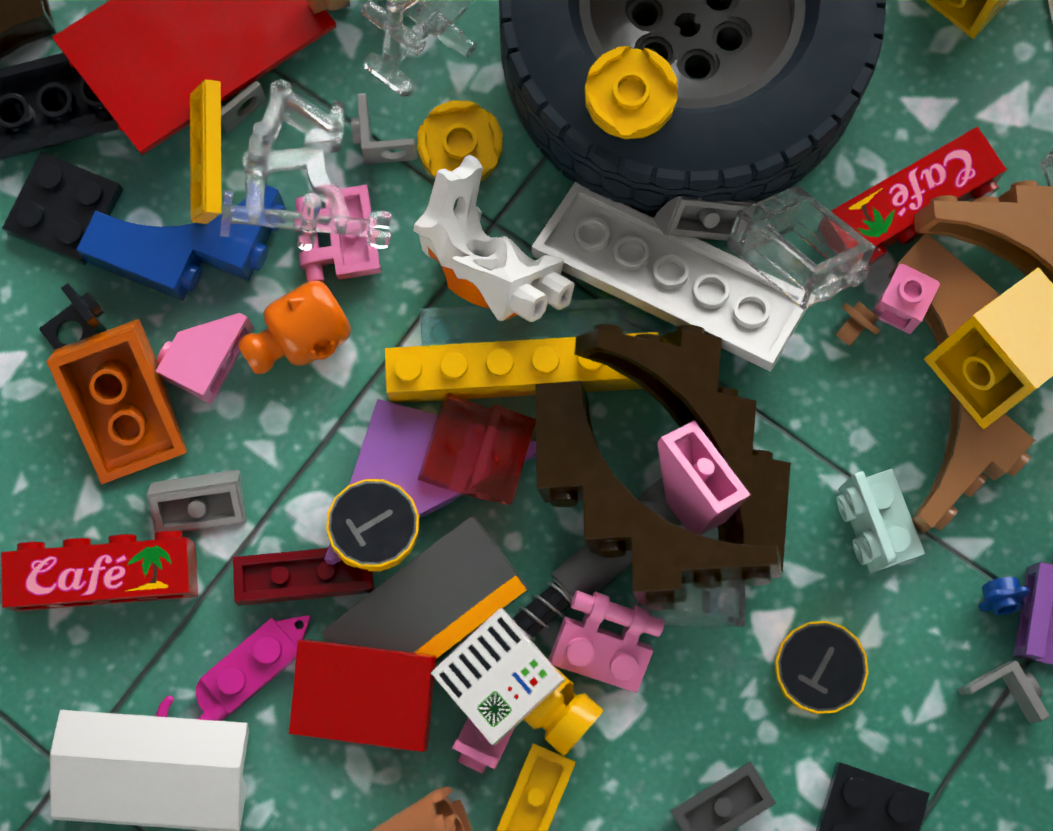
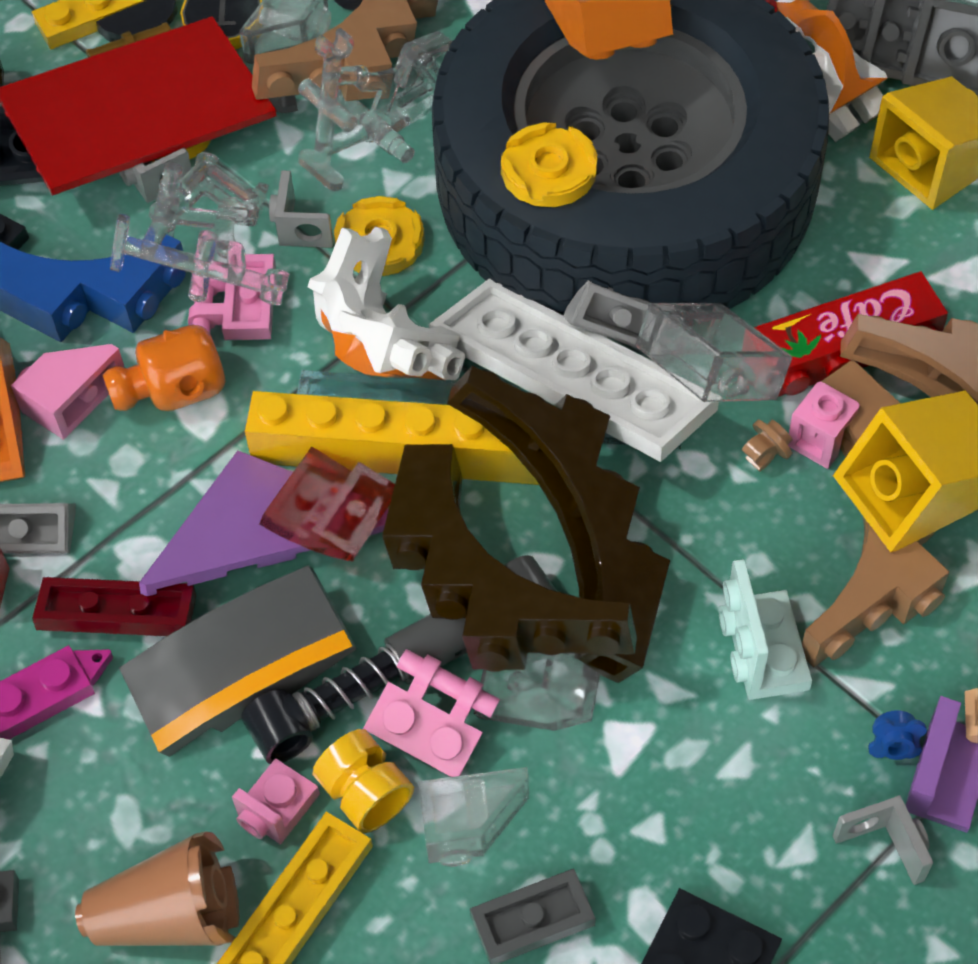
camera: 10 degrees right, 20 degrees down
yellow tile [190,79,222,224] -> none
red tile [289,639,437,752] -> none
black tile [326,479,419,572] -> none
white tile [431,608,565,745] -> none
bright pink slope [657,420,750,536] -> none
black tile [774,621,869,714] -> none
none -> clear slope [418,767,529,867]

